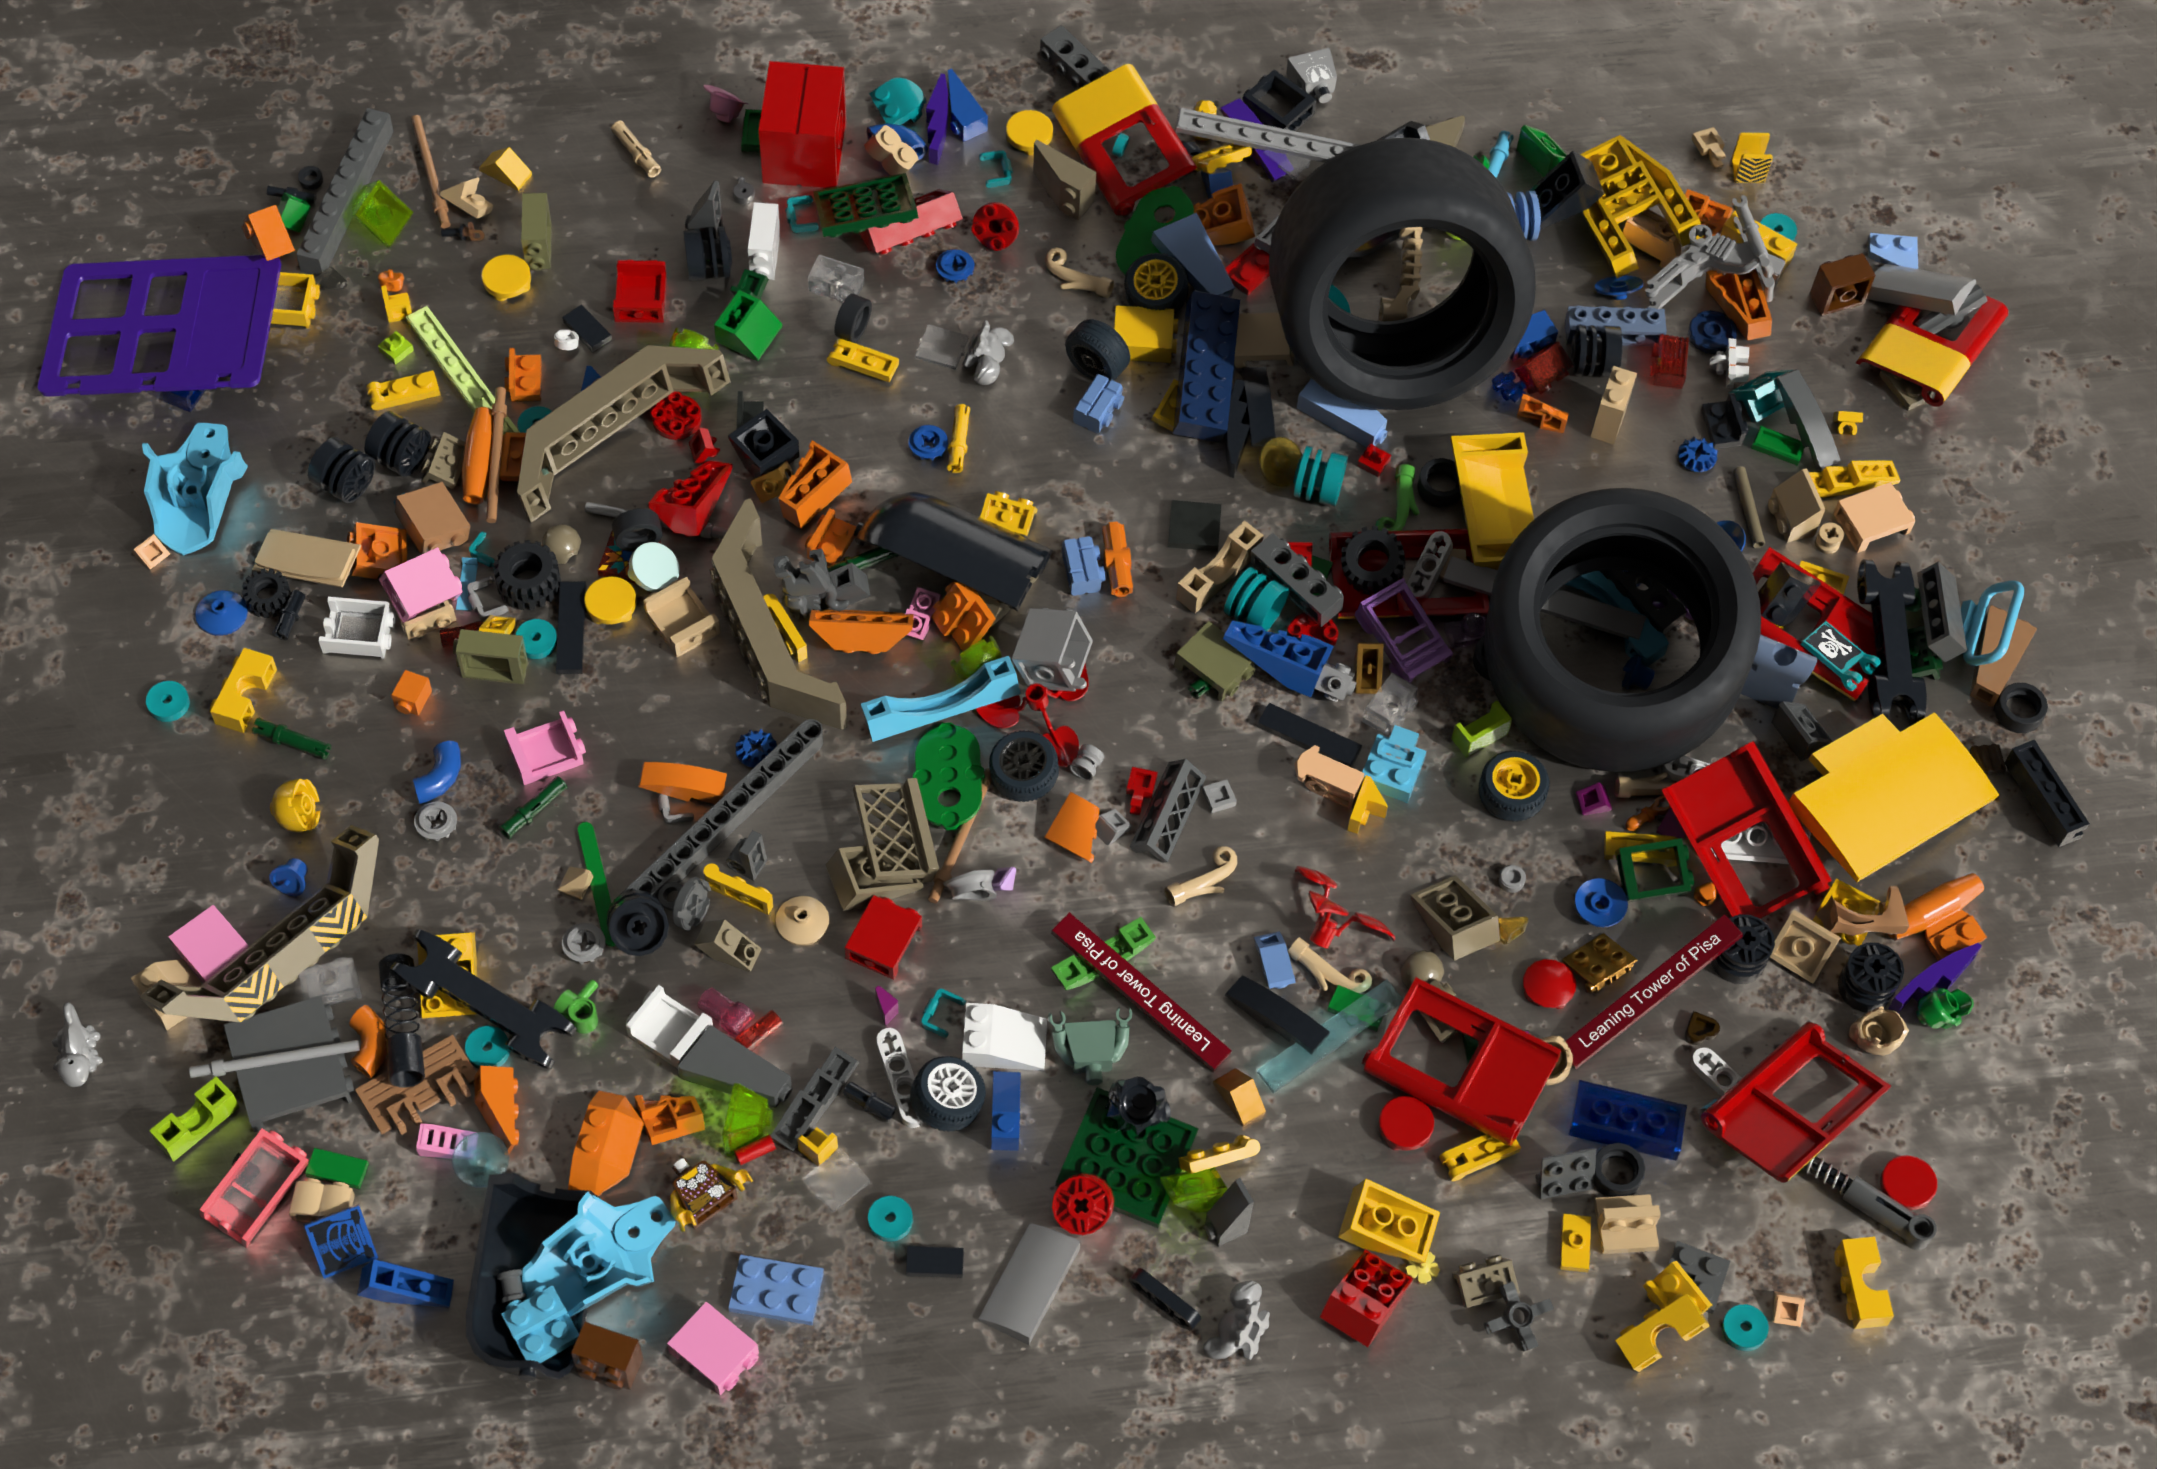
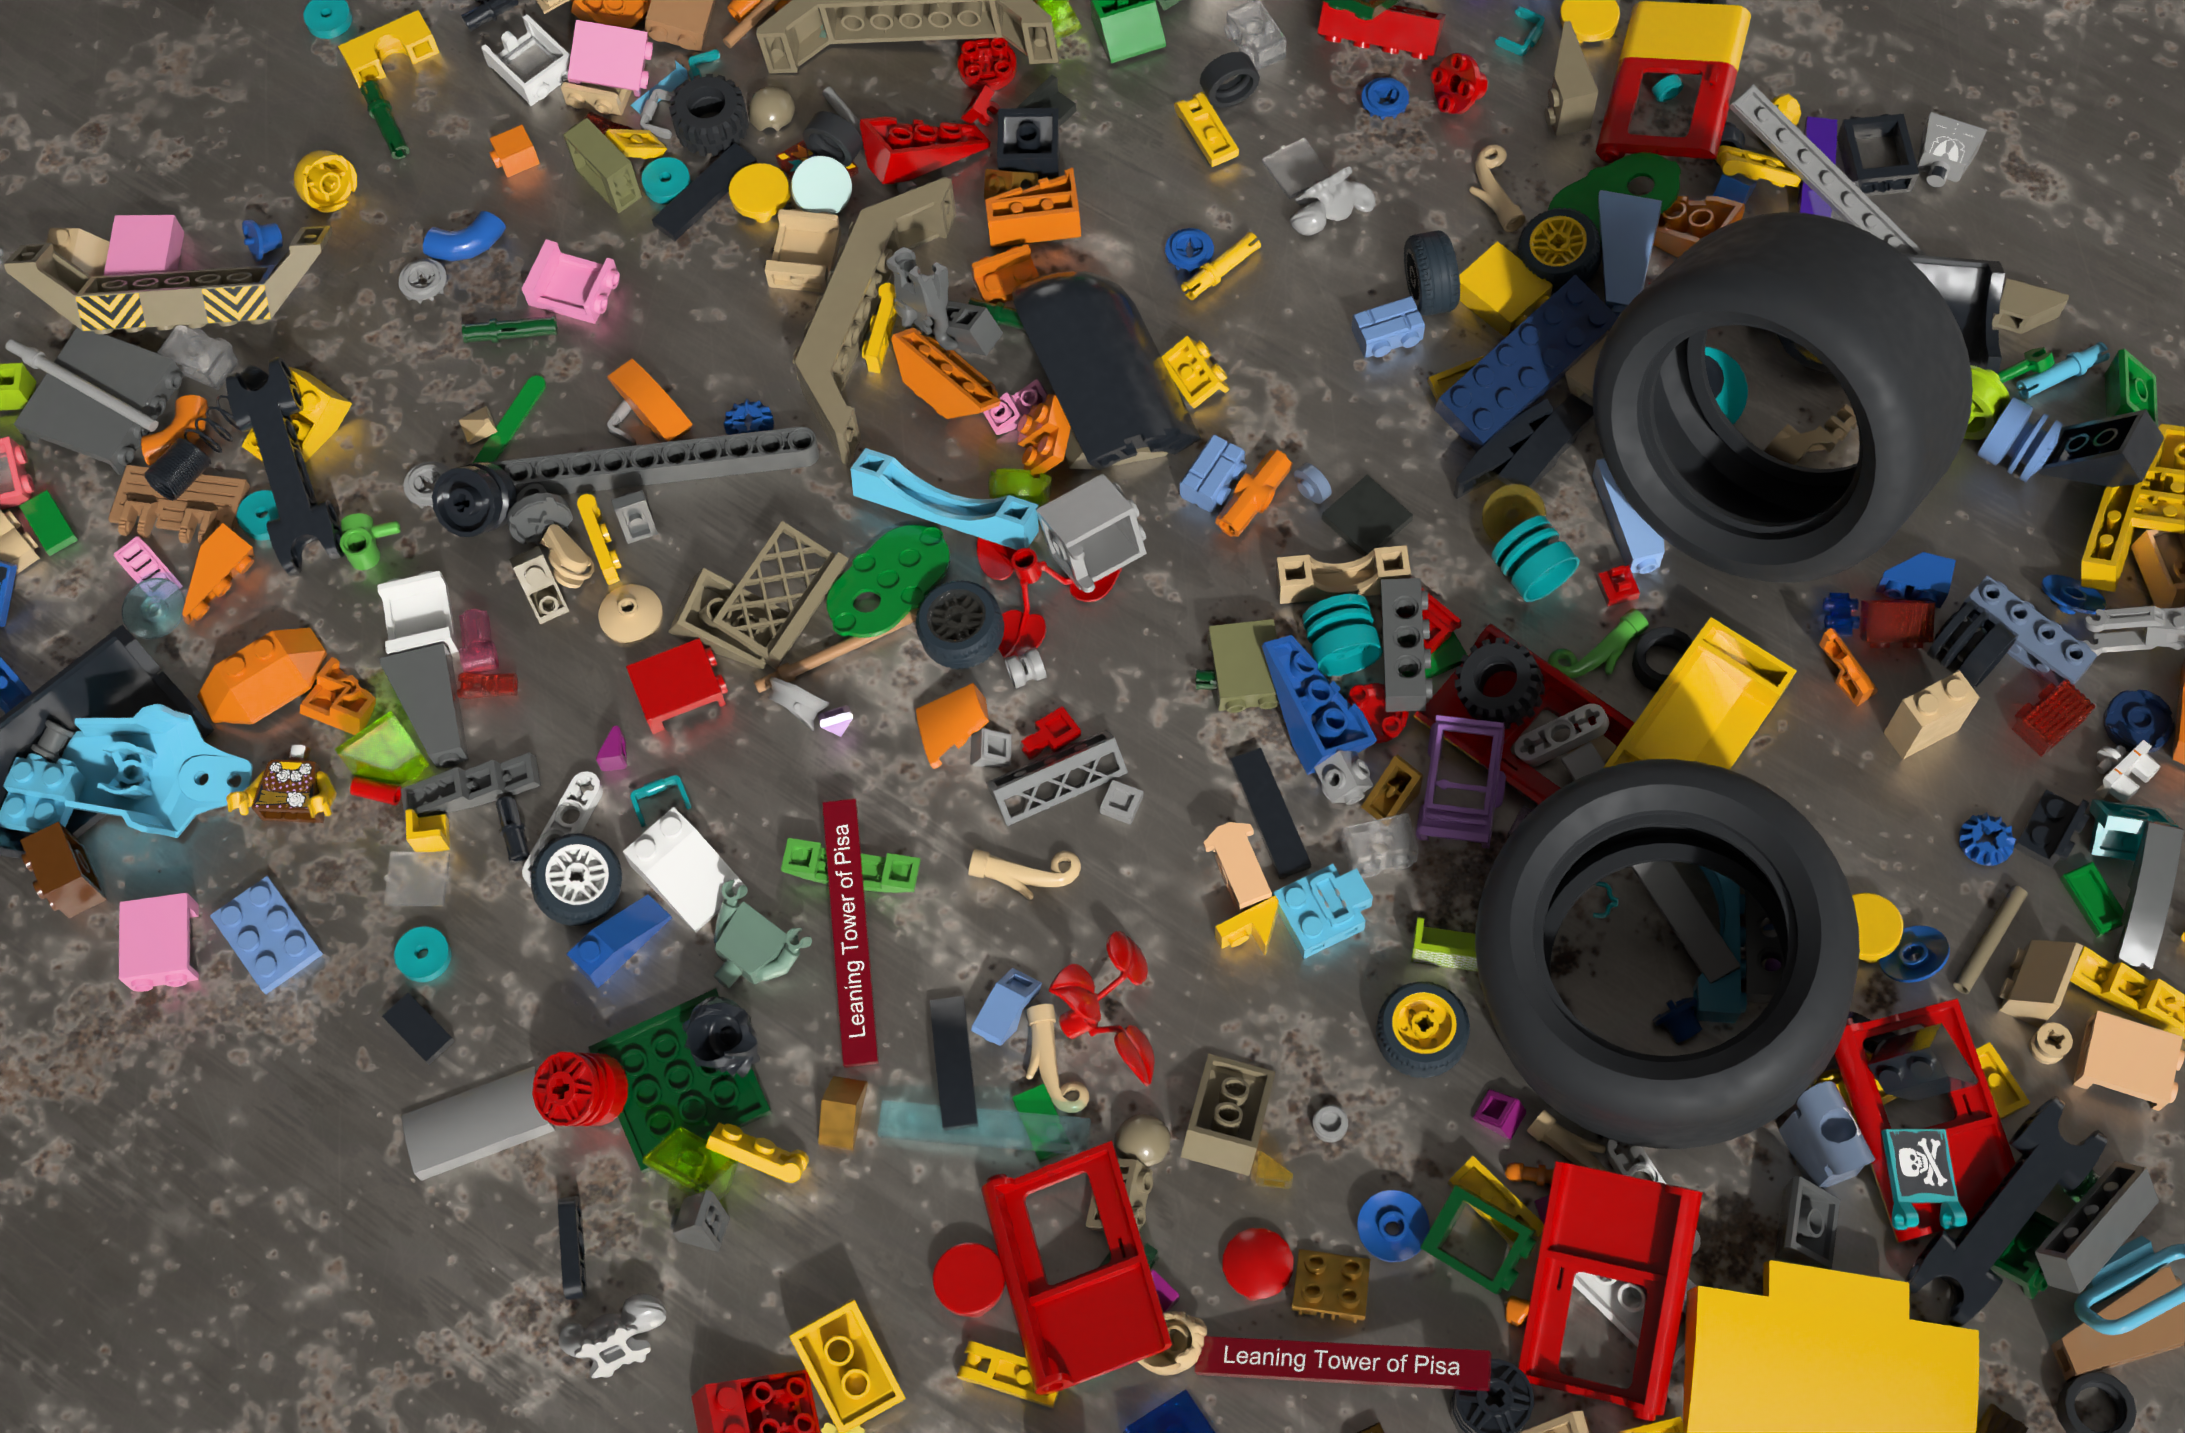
camera: 50 degrees right, 5 degrees up
none -> tan piece [539,524,594,588]
none -> sand blue wheel [1294,463,1332,504]

